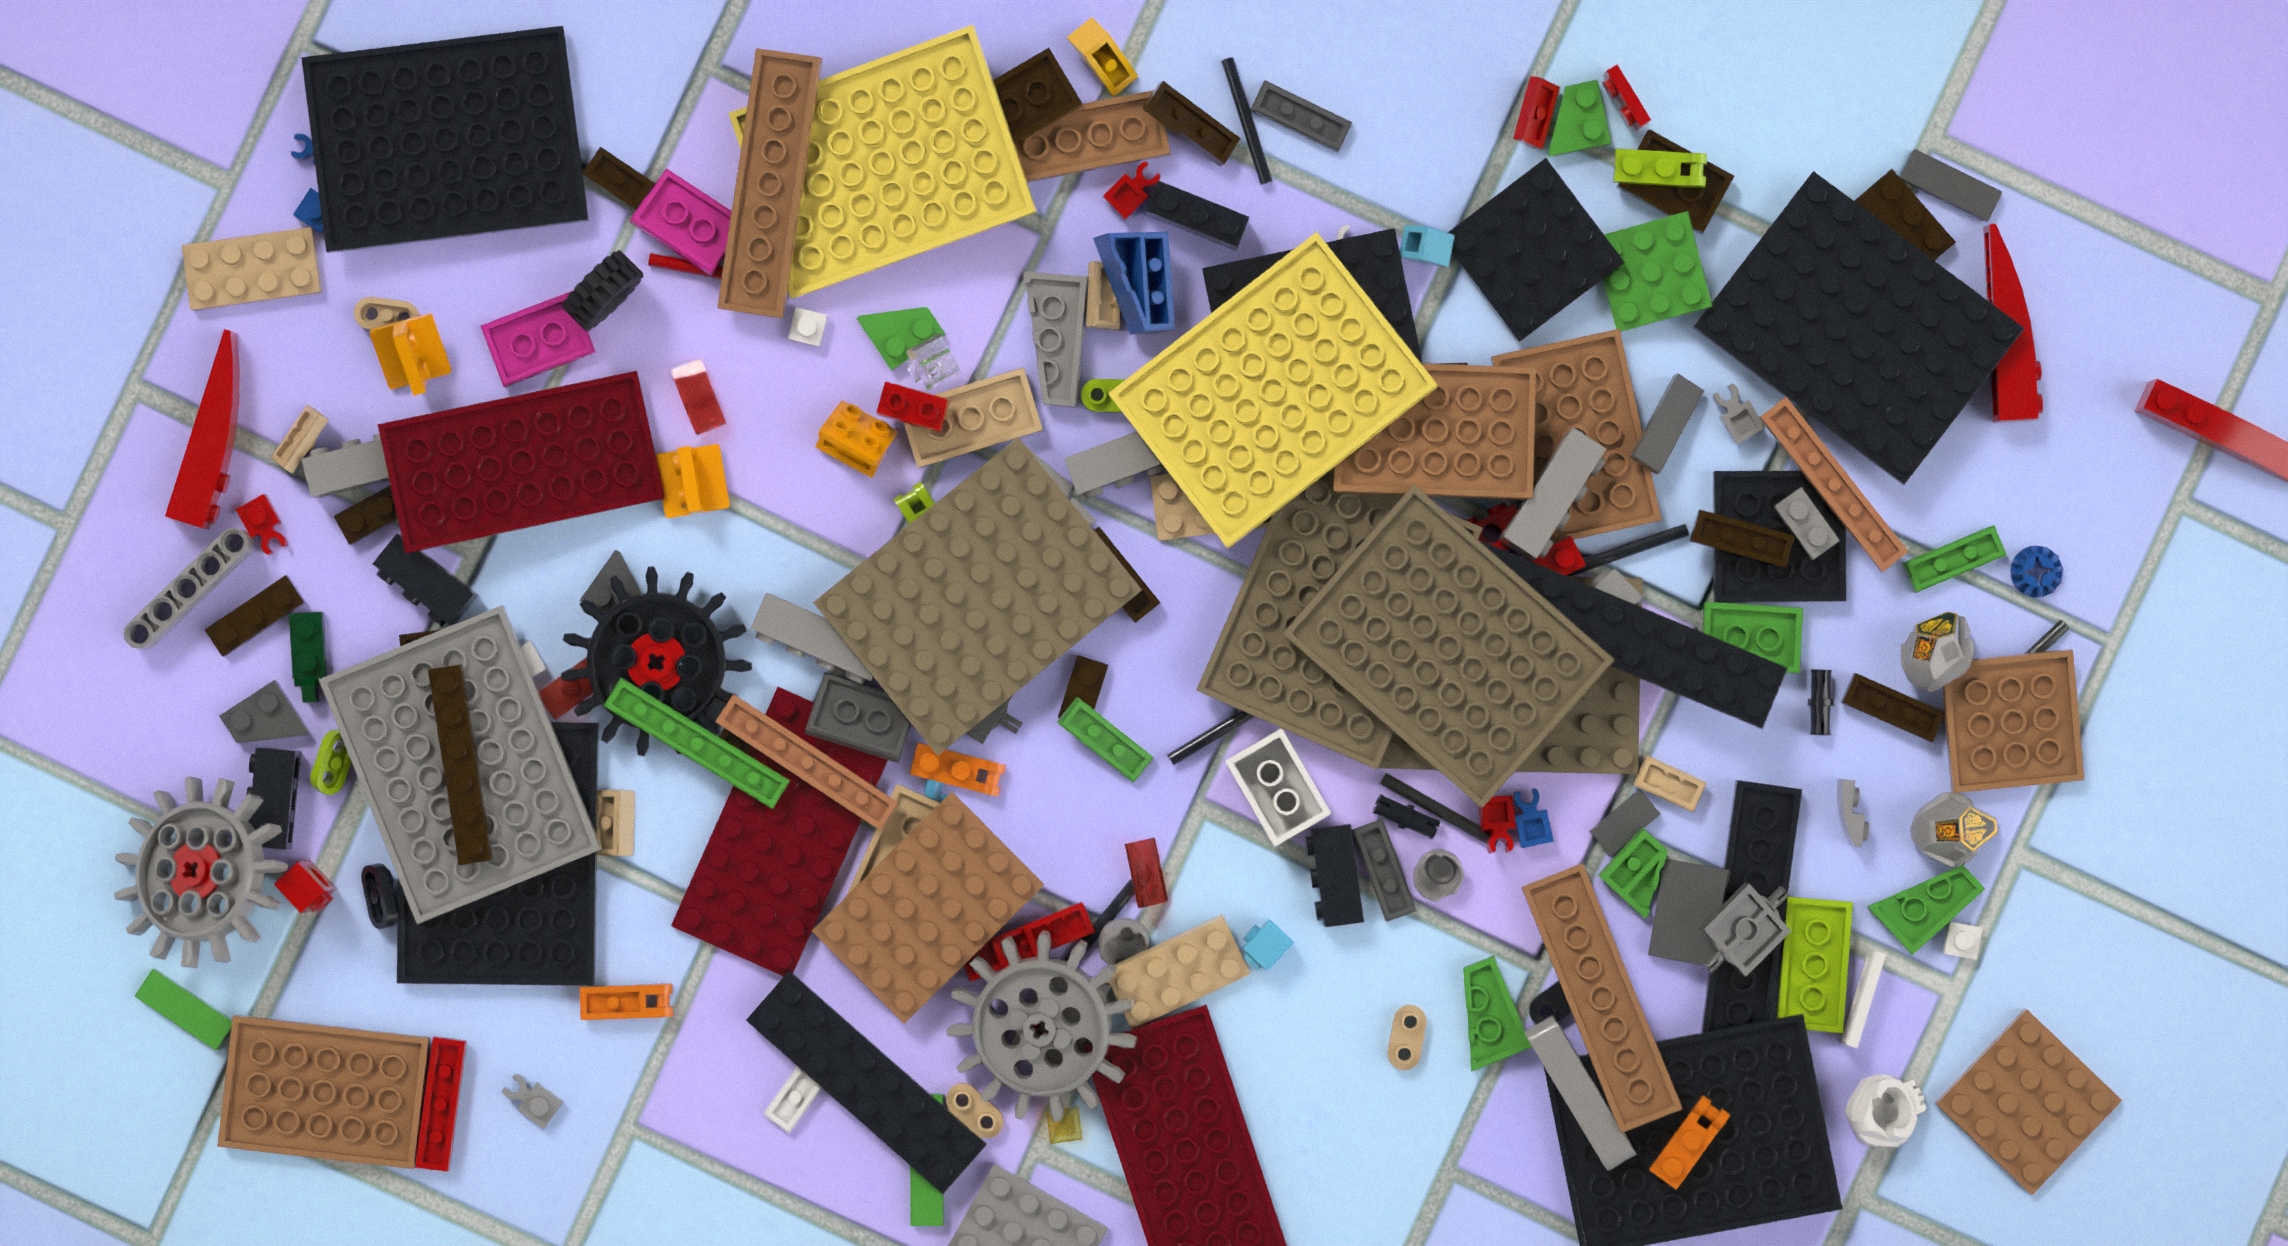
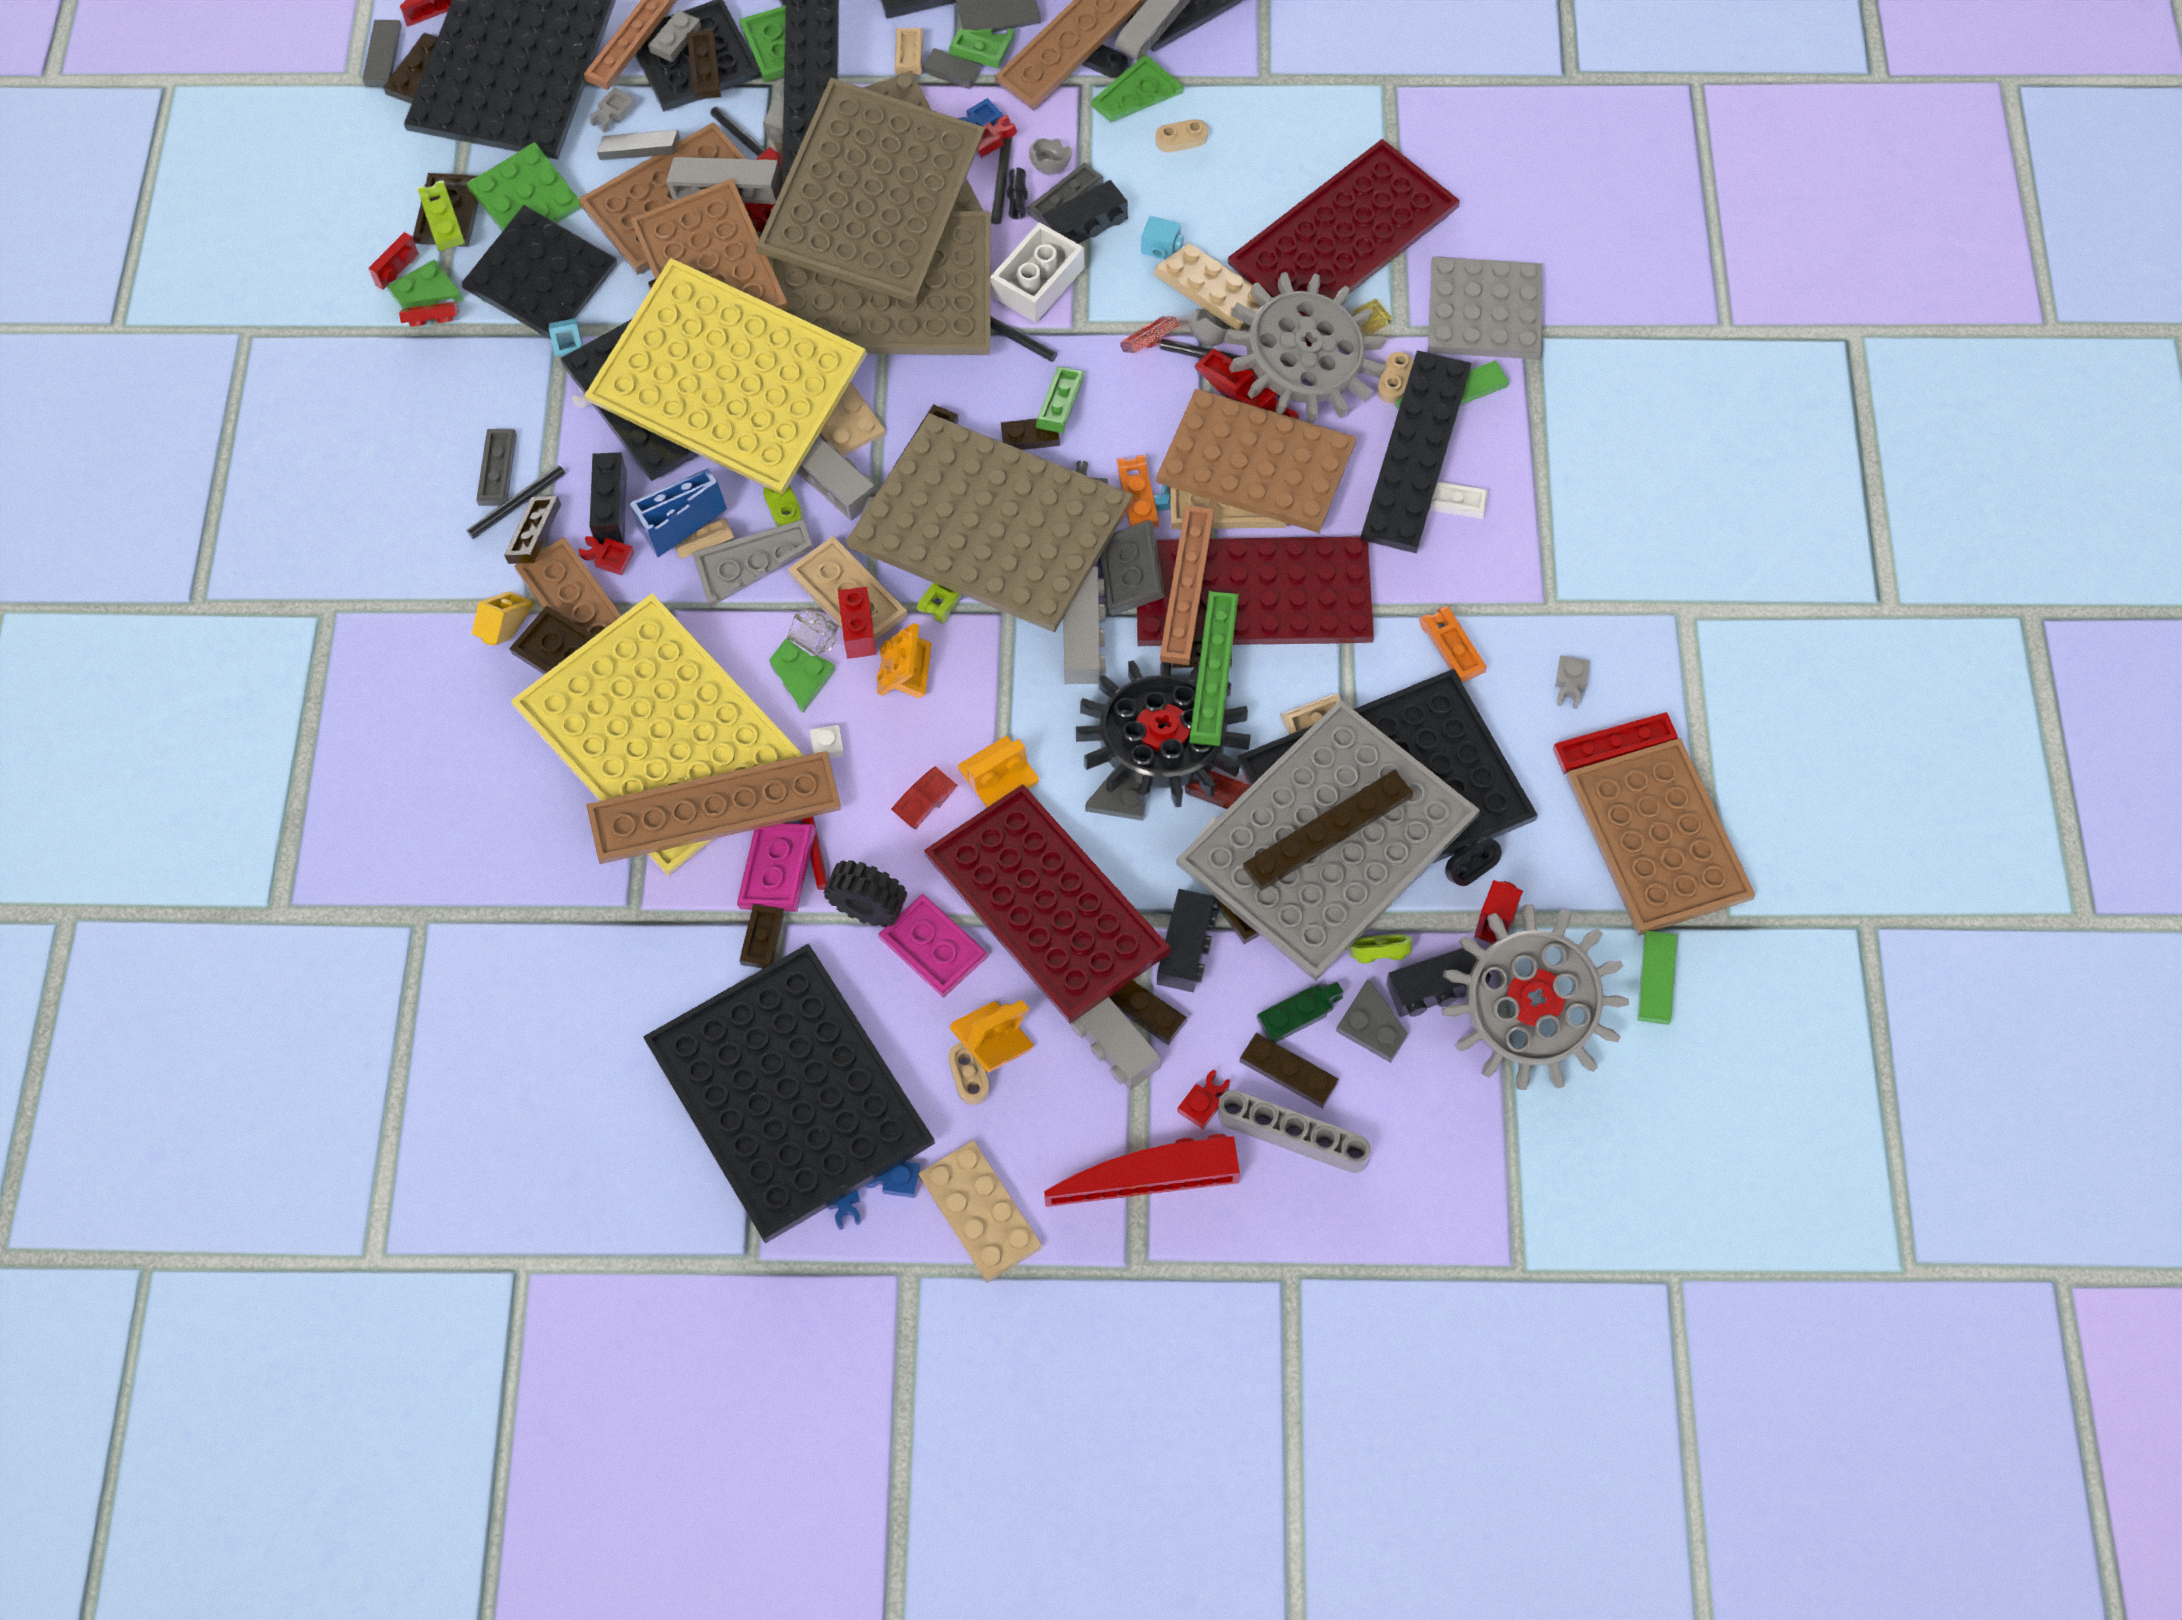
camera: 110 degrees left, 25 degrees down
tan plate [271,404,329,474] -> none

